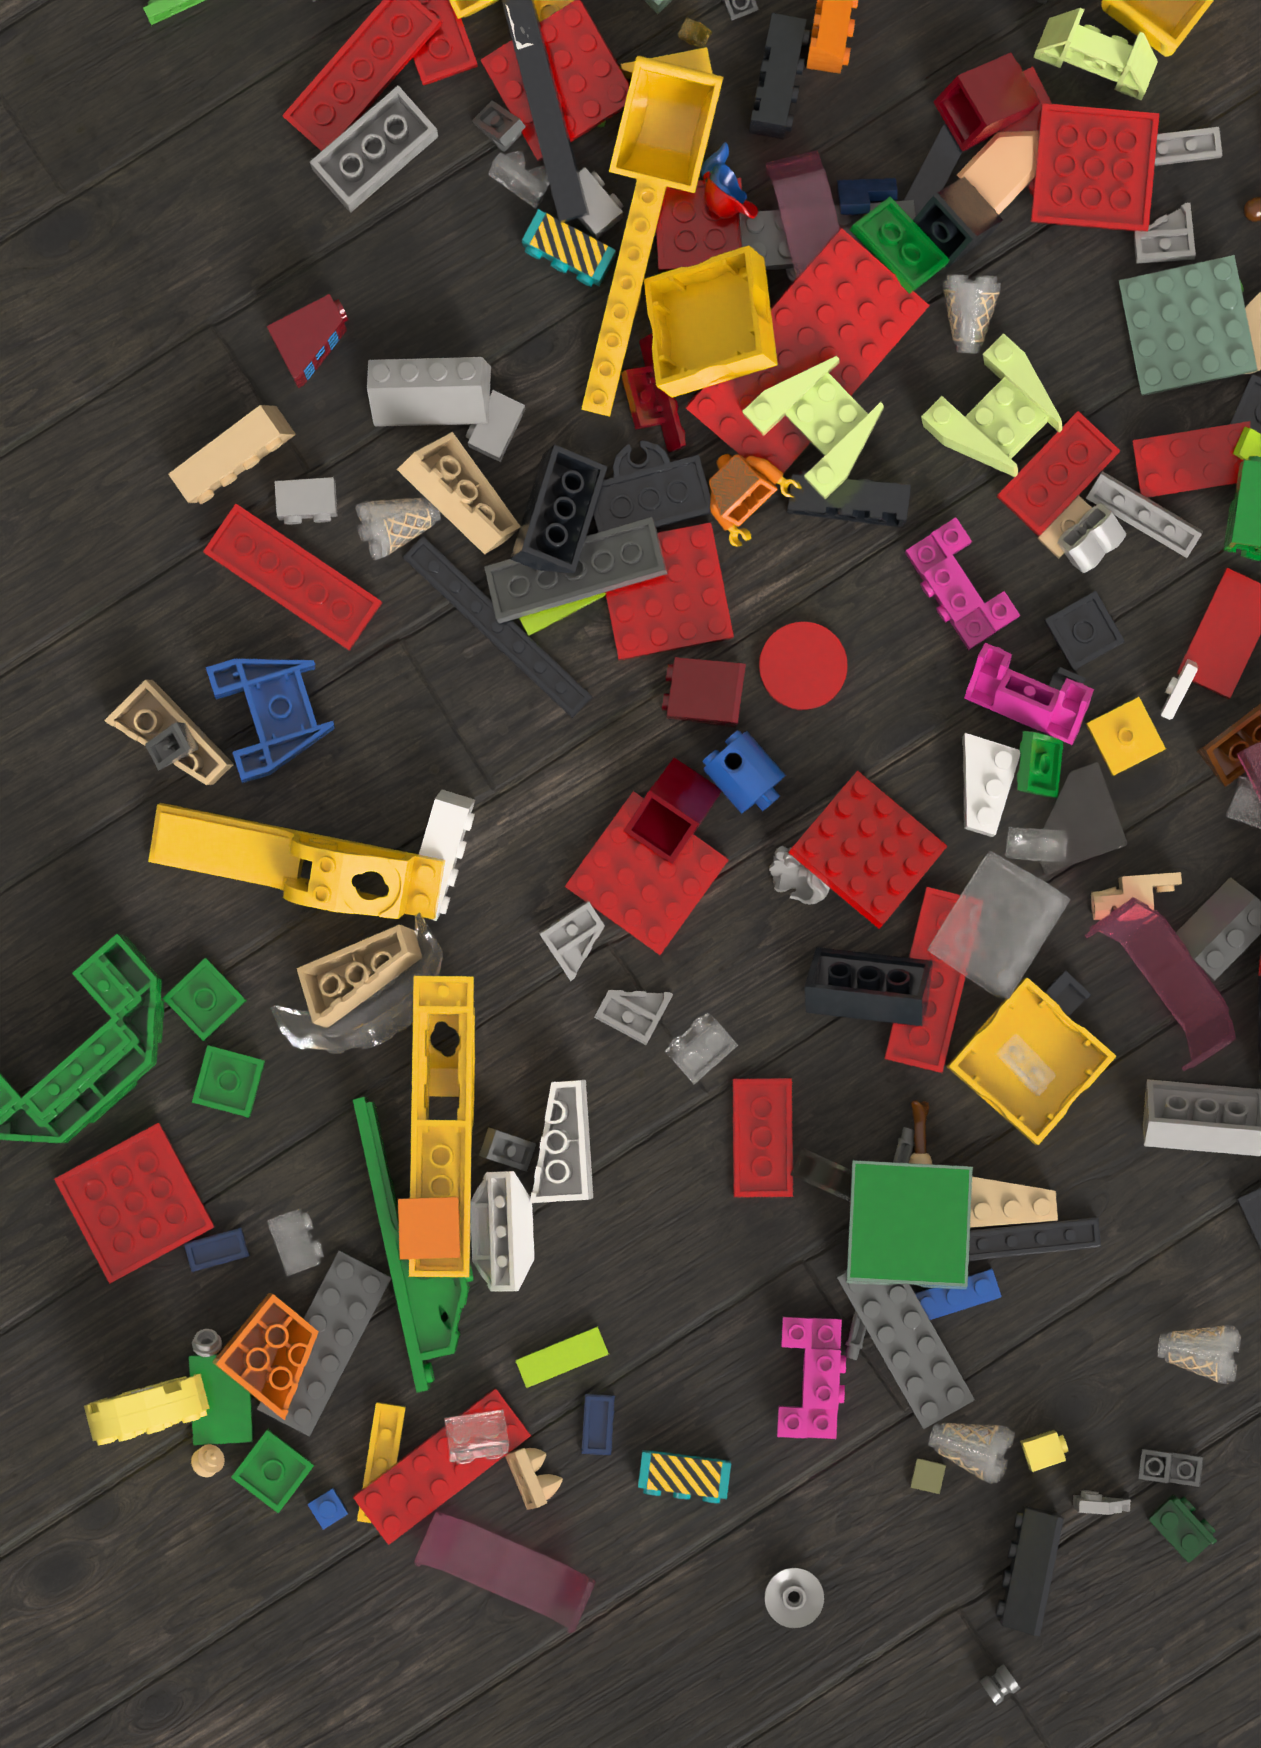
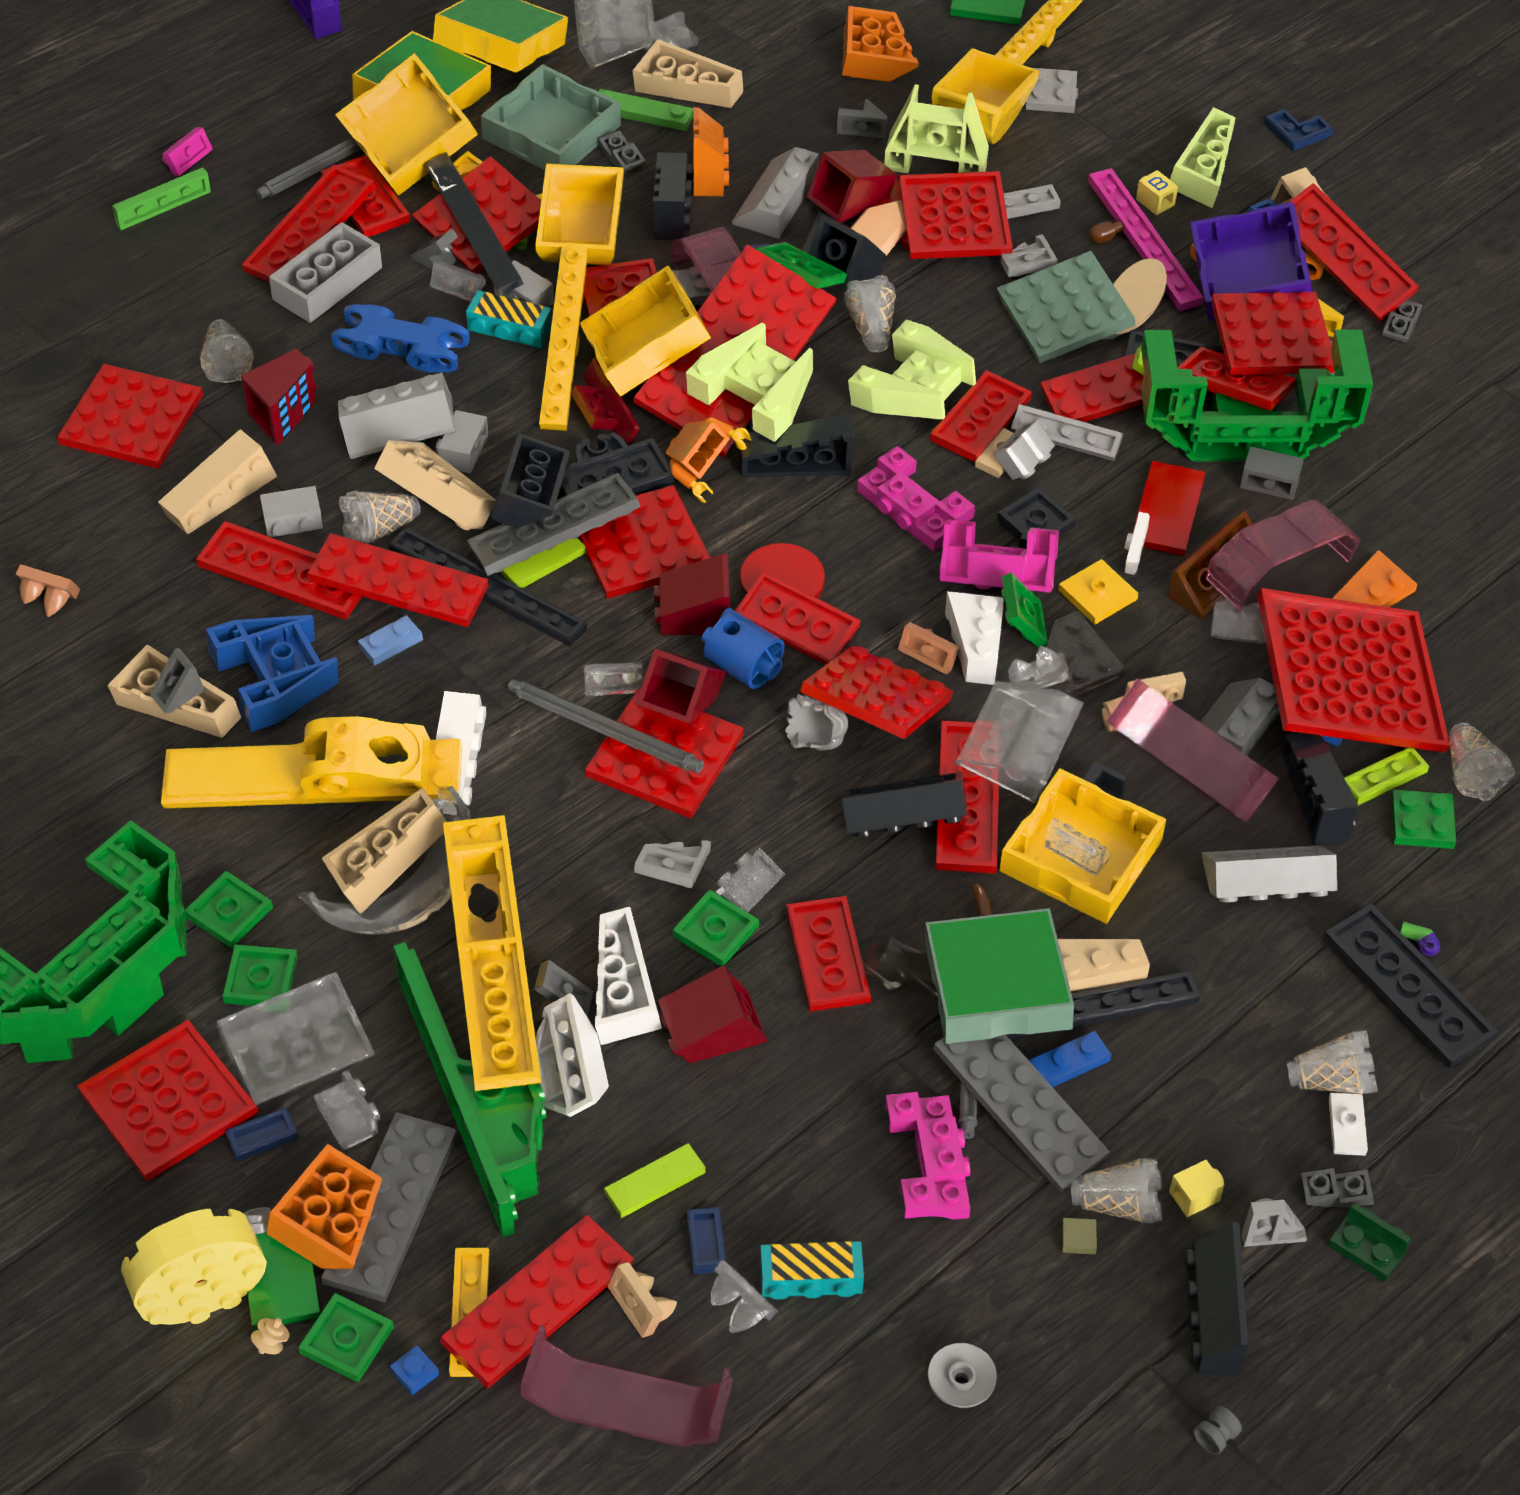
camera: 10 degrees left, 35 degrees down
orange tile [398,1197,460,1259] -> none
clear bracket [444,1410,509,1464] -> none
light grey wing [539,901,605,981] -> none
hair [701,142,758,219] -> none
none -> nougat tile [16,564,80,617]
none -> red plate [57,364,203,469]
none -> clear cone [199,319,254,383]
none -> clear slope [217,972,375,1106]
none -> red plate [308,533,488,627]
none -> blue piece [331,304,470,372]
none -> medium blue plate [358,615,423,666]
none -> dark grey piece [508,679,704,773]
none -> clear tile [584,662,643,696]
none -> dark red slope [658,965,768,1063]
none -> green plate [673,889,759,966]
none -> clear tile [711,1260,778,1333]
none -> light grey slope [732,147,819,239]
none -> red tile [735,571,861,665]
none -> nougat tile [898,622,959,675]
none -> white plate [1329,1093,1368,1156]

